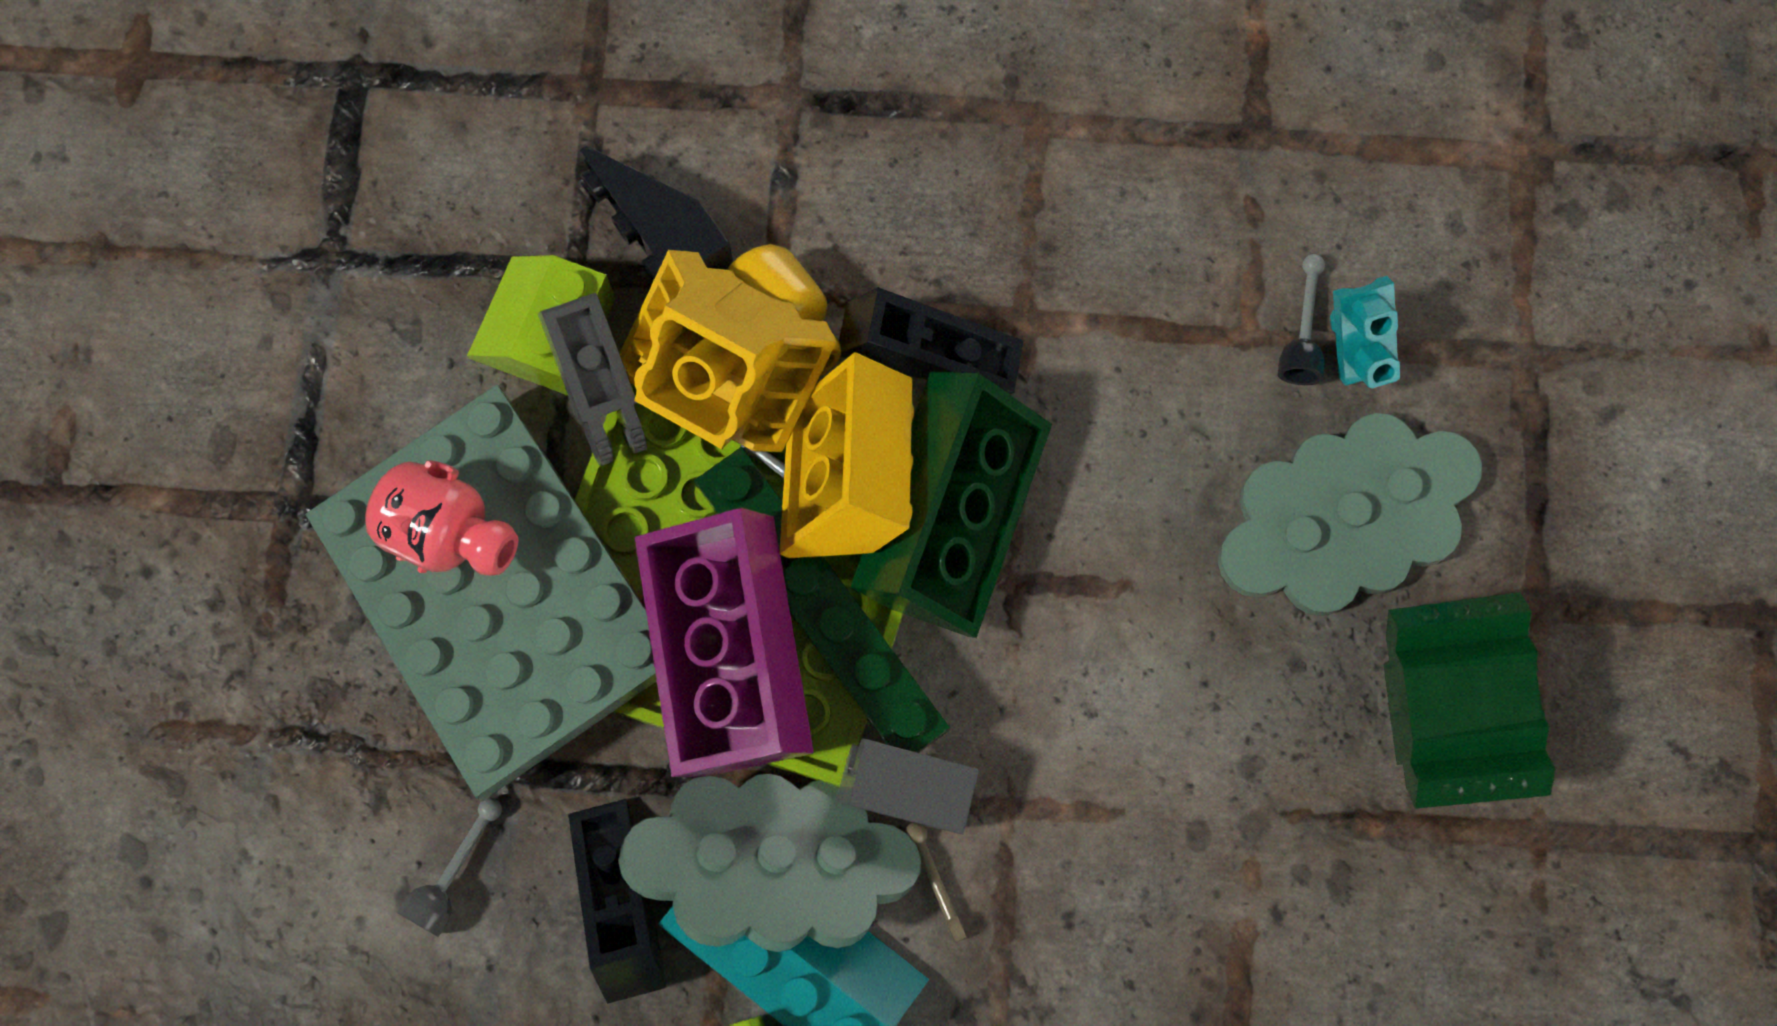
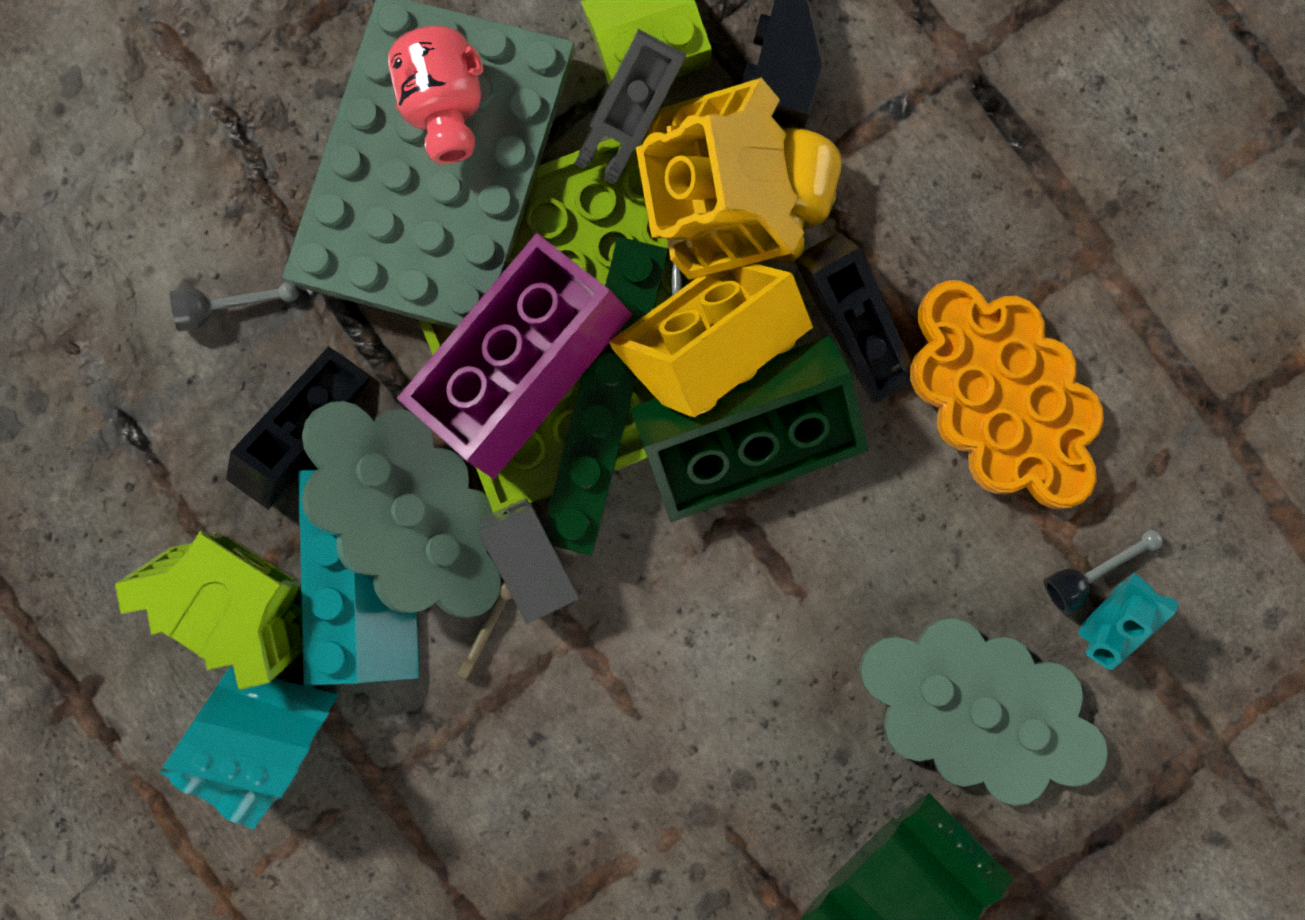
camera: 55 degrees right, 10 degrees up
none -> light orange plate [910,280,1104,509]

